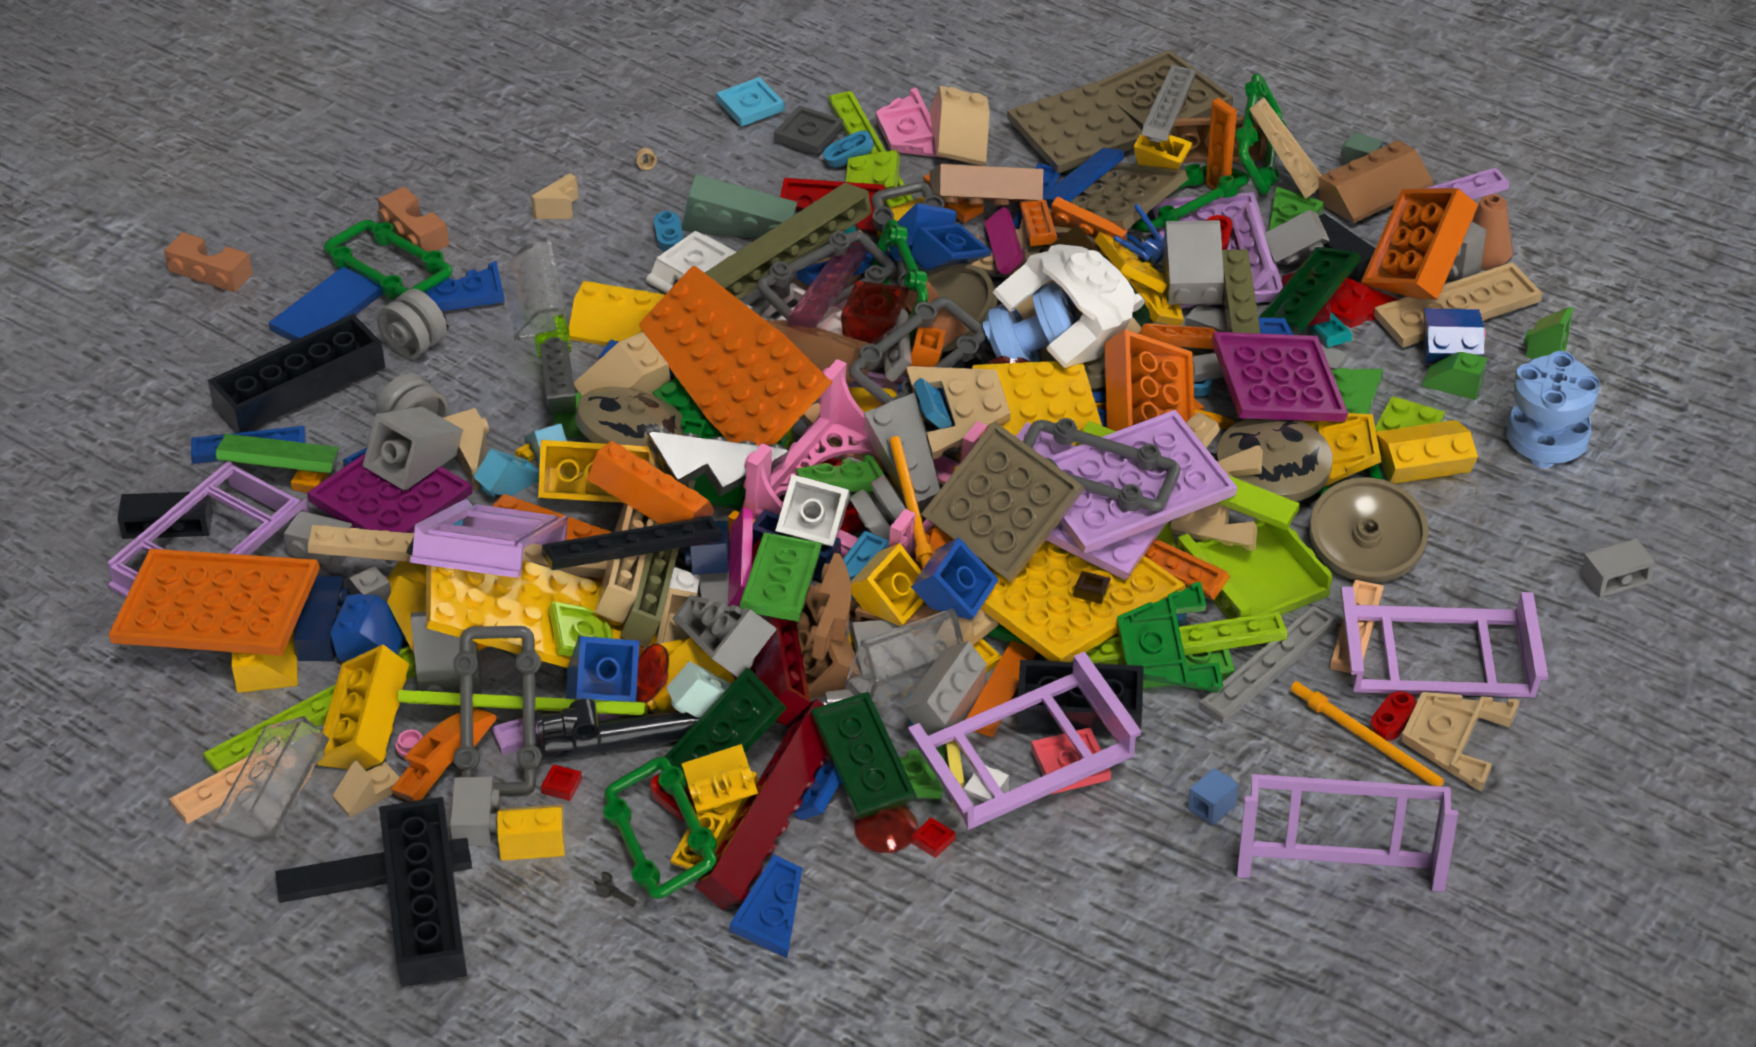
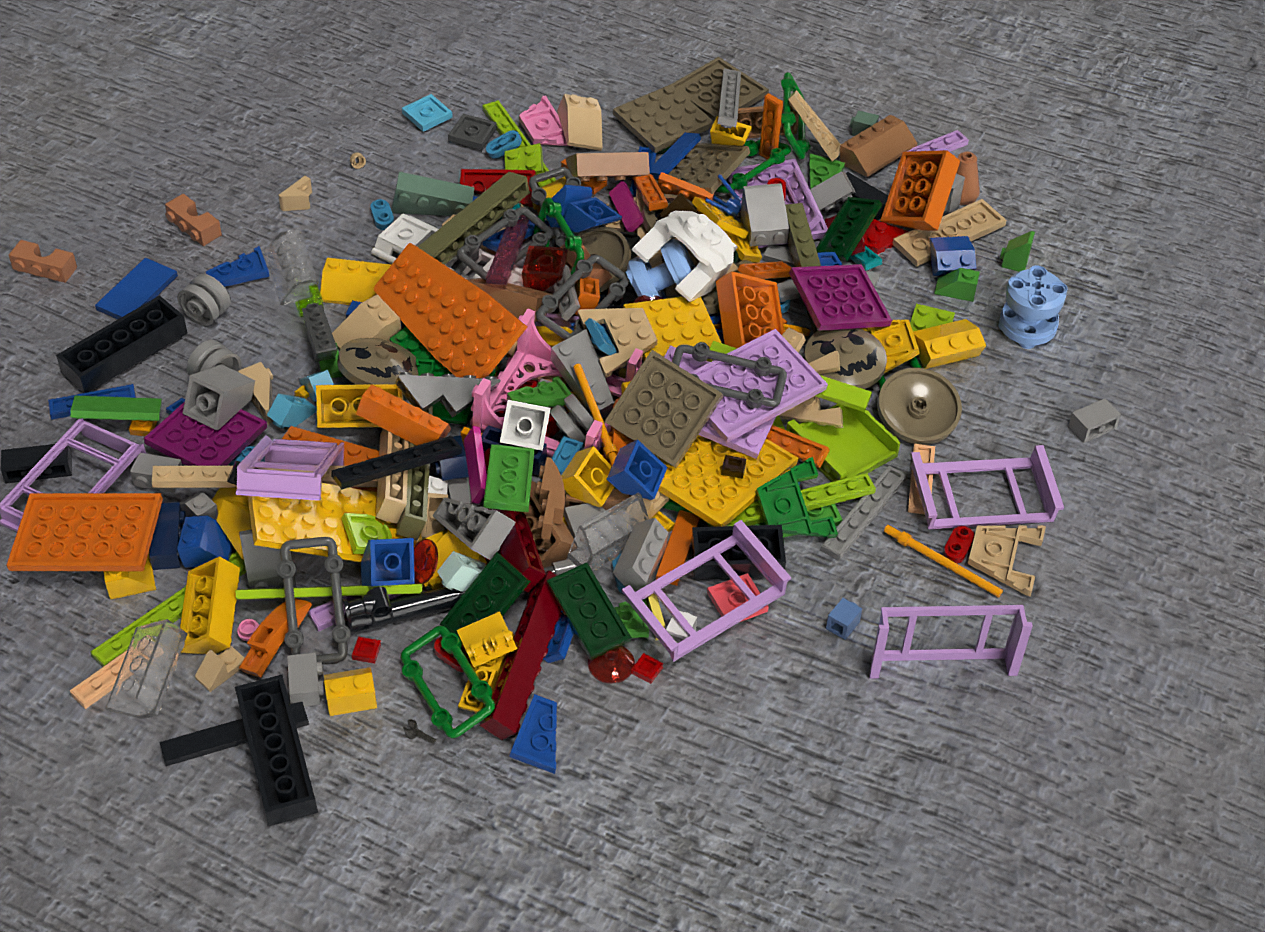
camera: 10 degrees left, 5 degrees up
green bar [323,220,453,299] -> none
bright green wing [1331,368,1383,414] -> none

